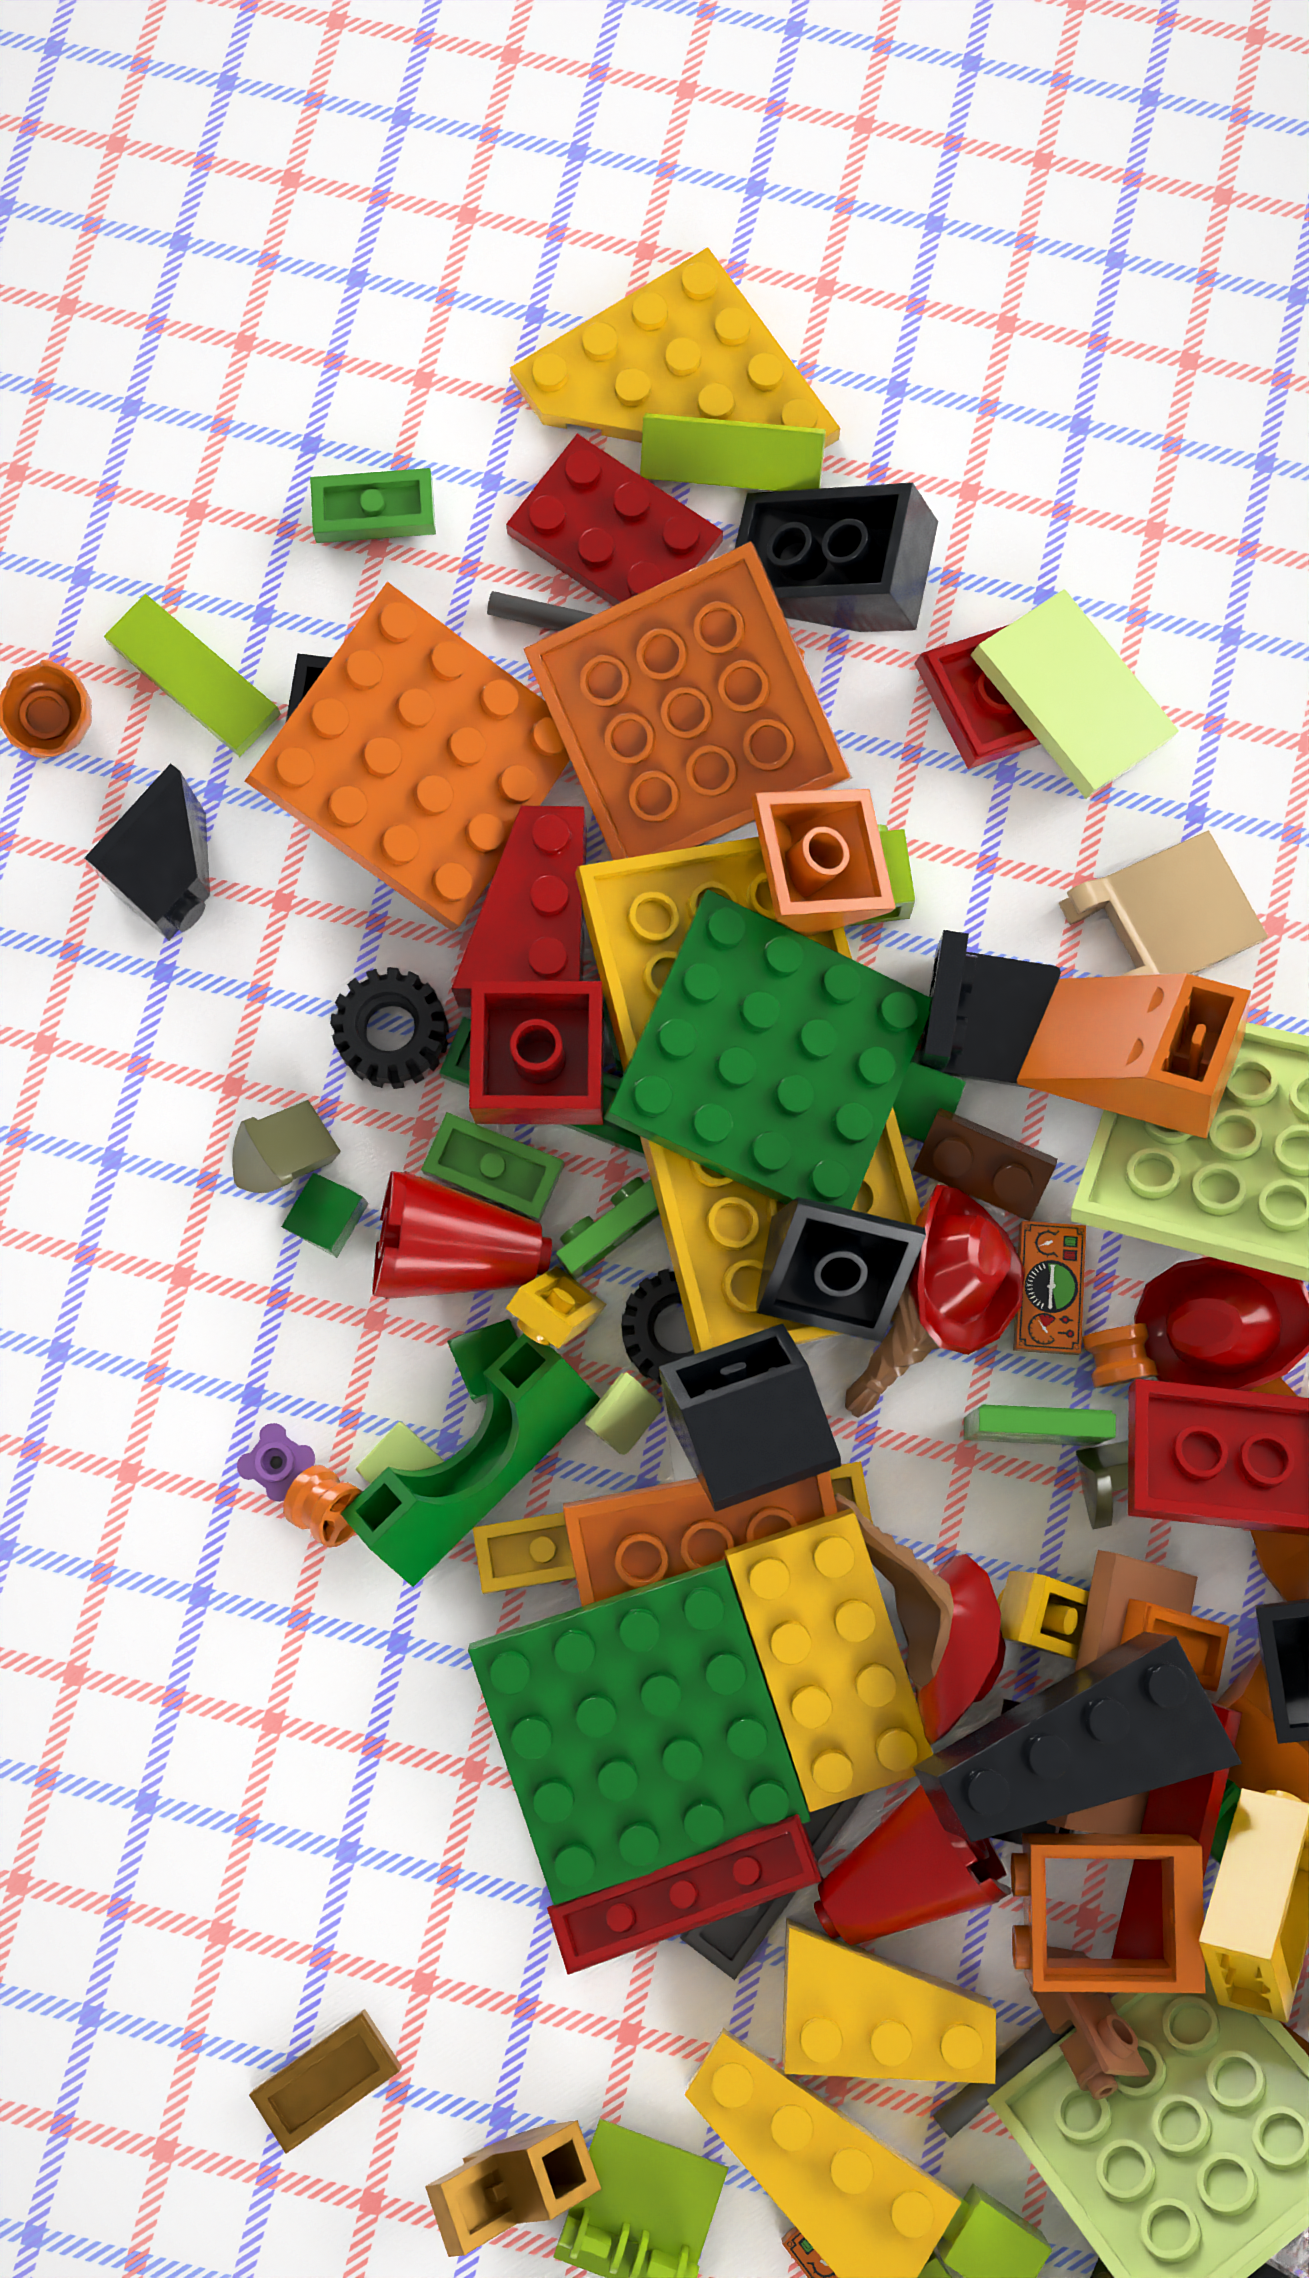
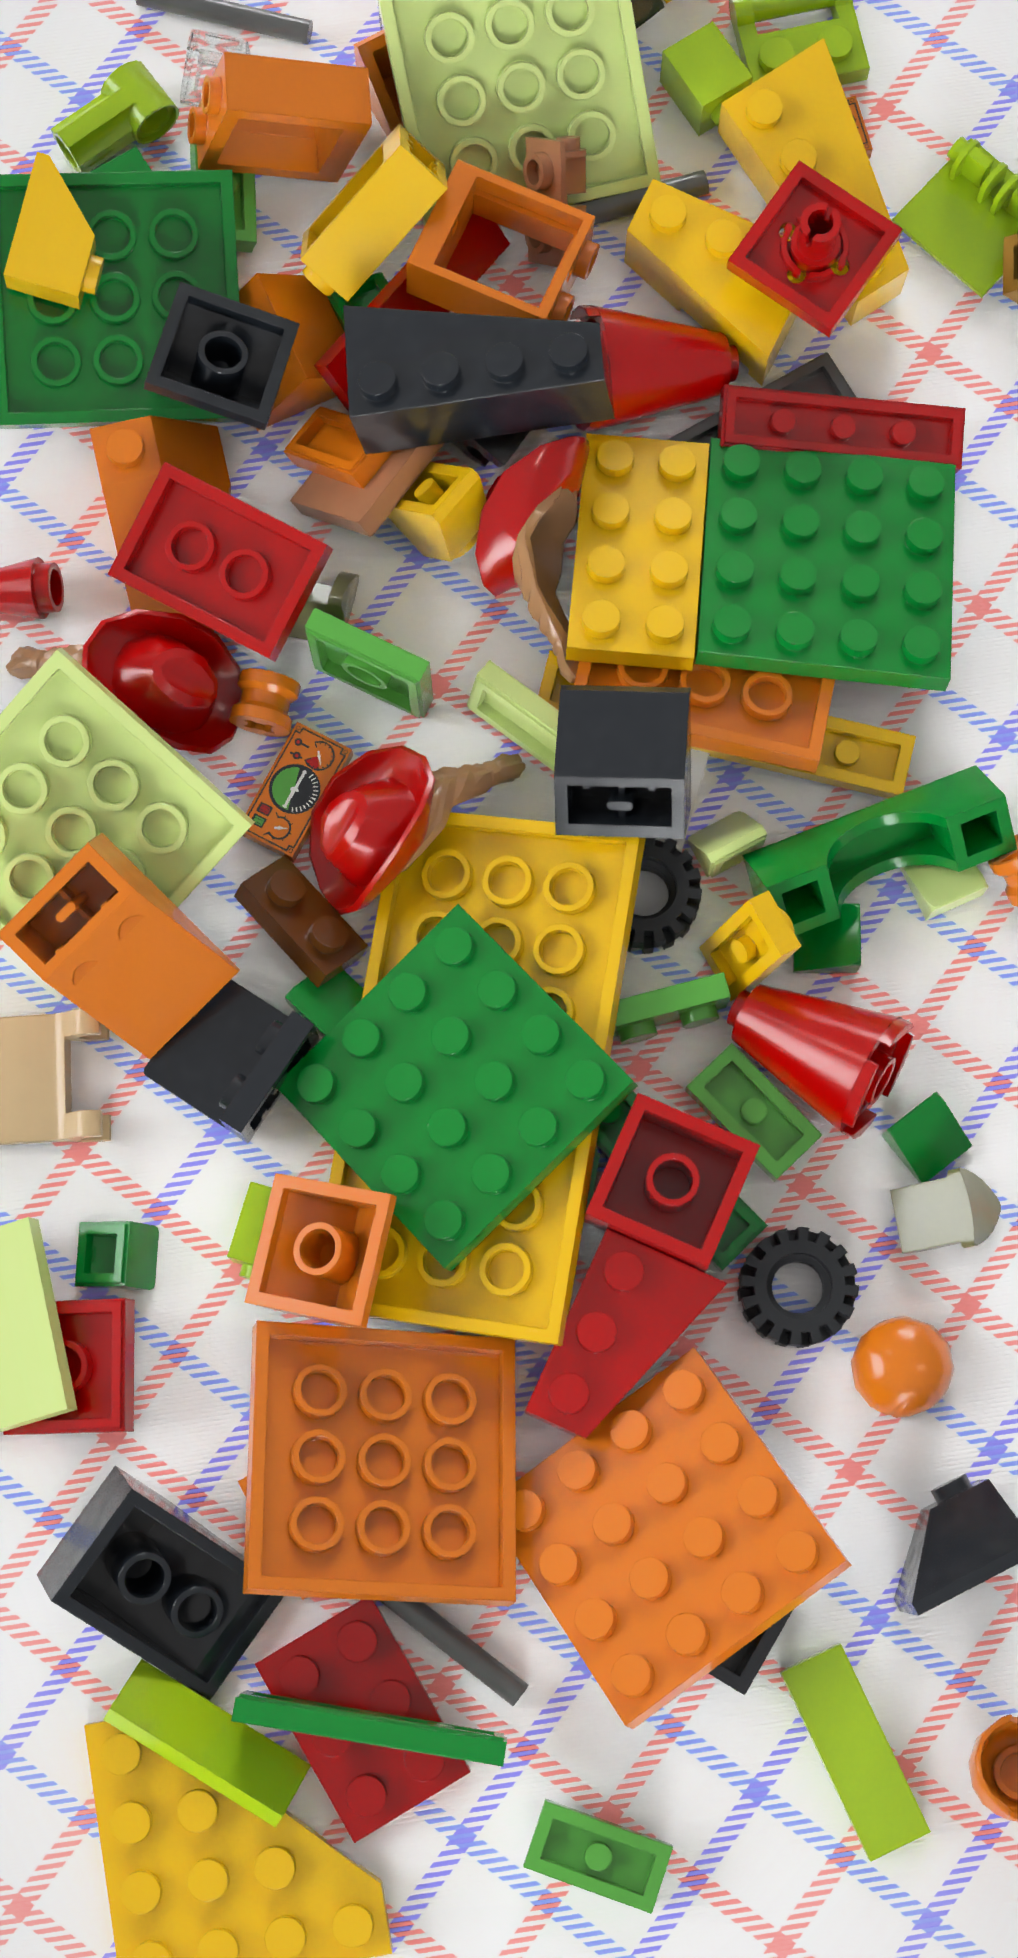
camera: 160 degrees left, 0 degrees up
black slope [756,1197,926,1342] -> none
none -> green slope [75,1221,159,1290]
none -> green tile [231,1690,507,1767]
none -> yellowish green tile [466,660,559,771]
none -> red plate [727,160,903,338]
none -> orange hair [850,1316,955,1418]

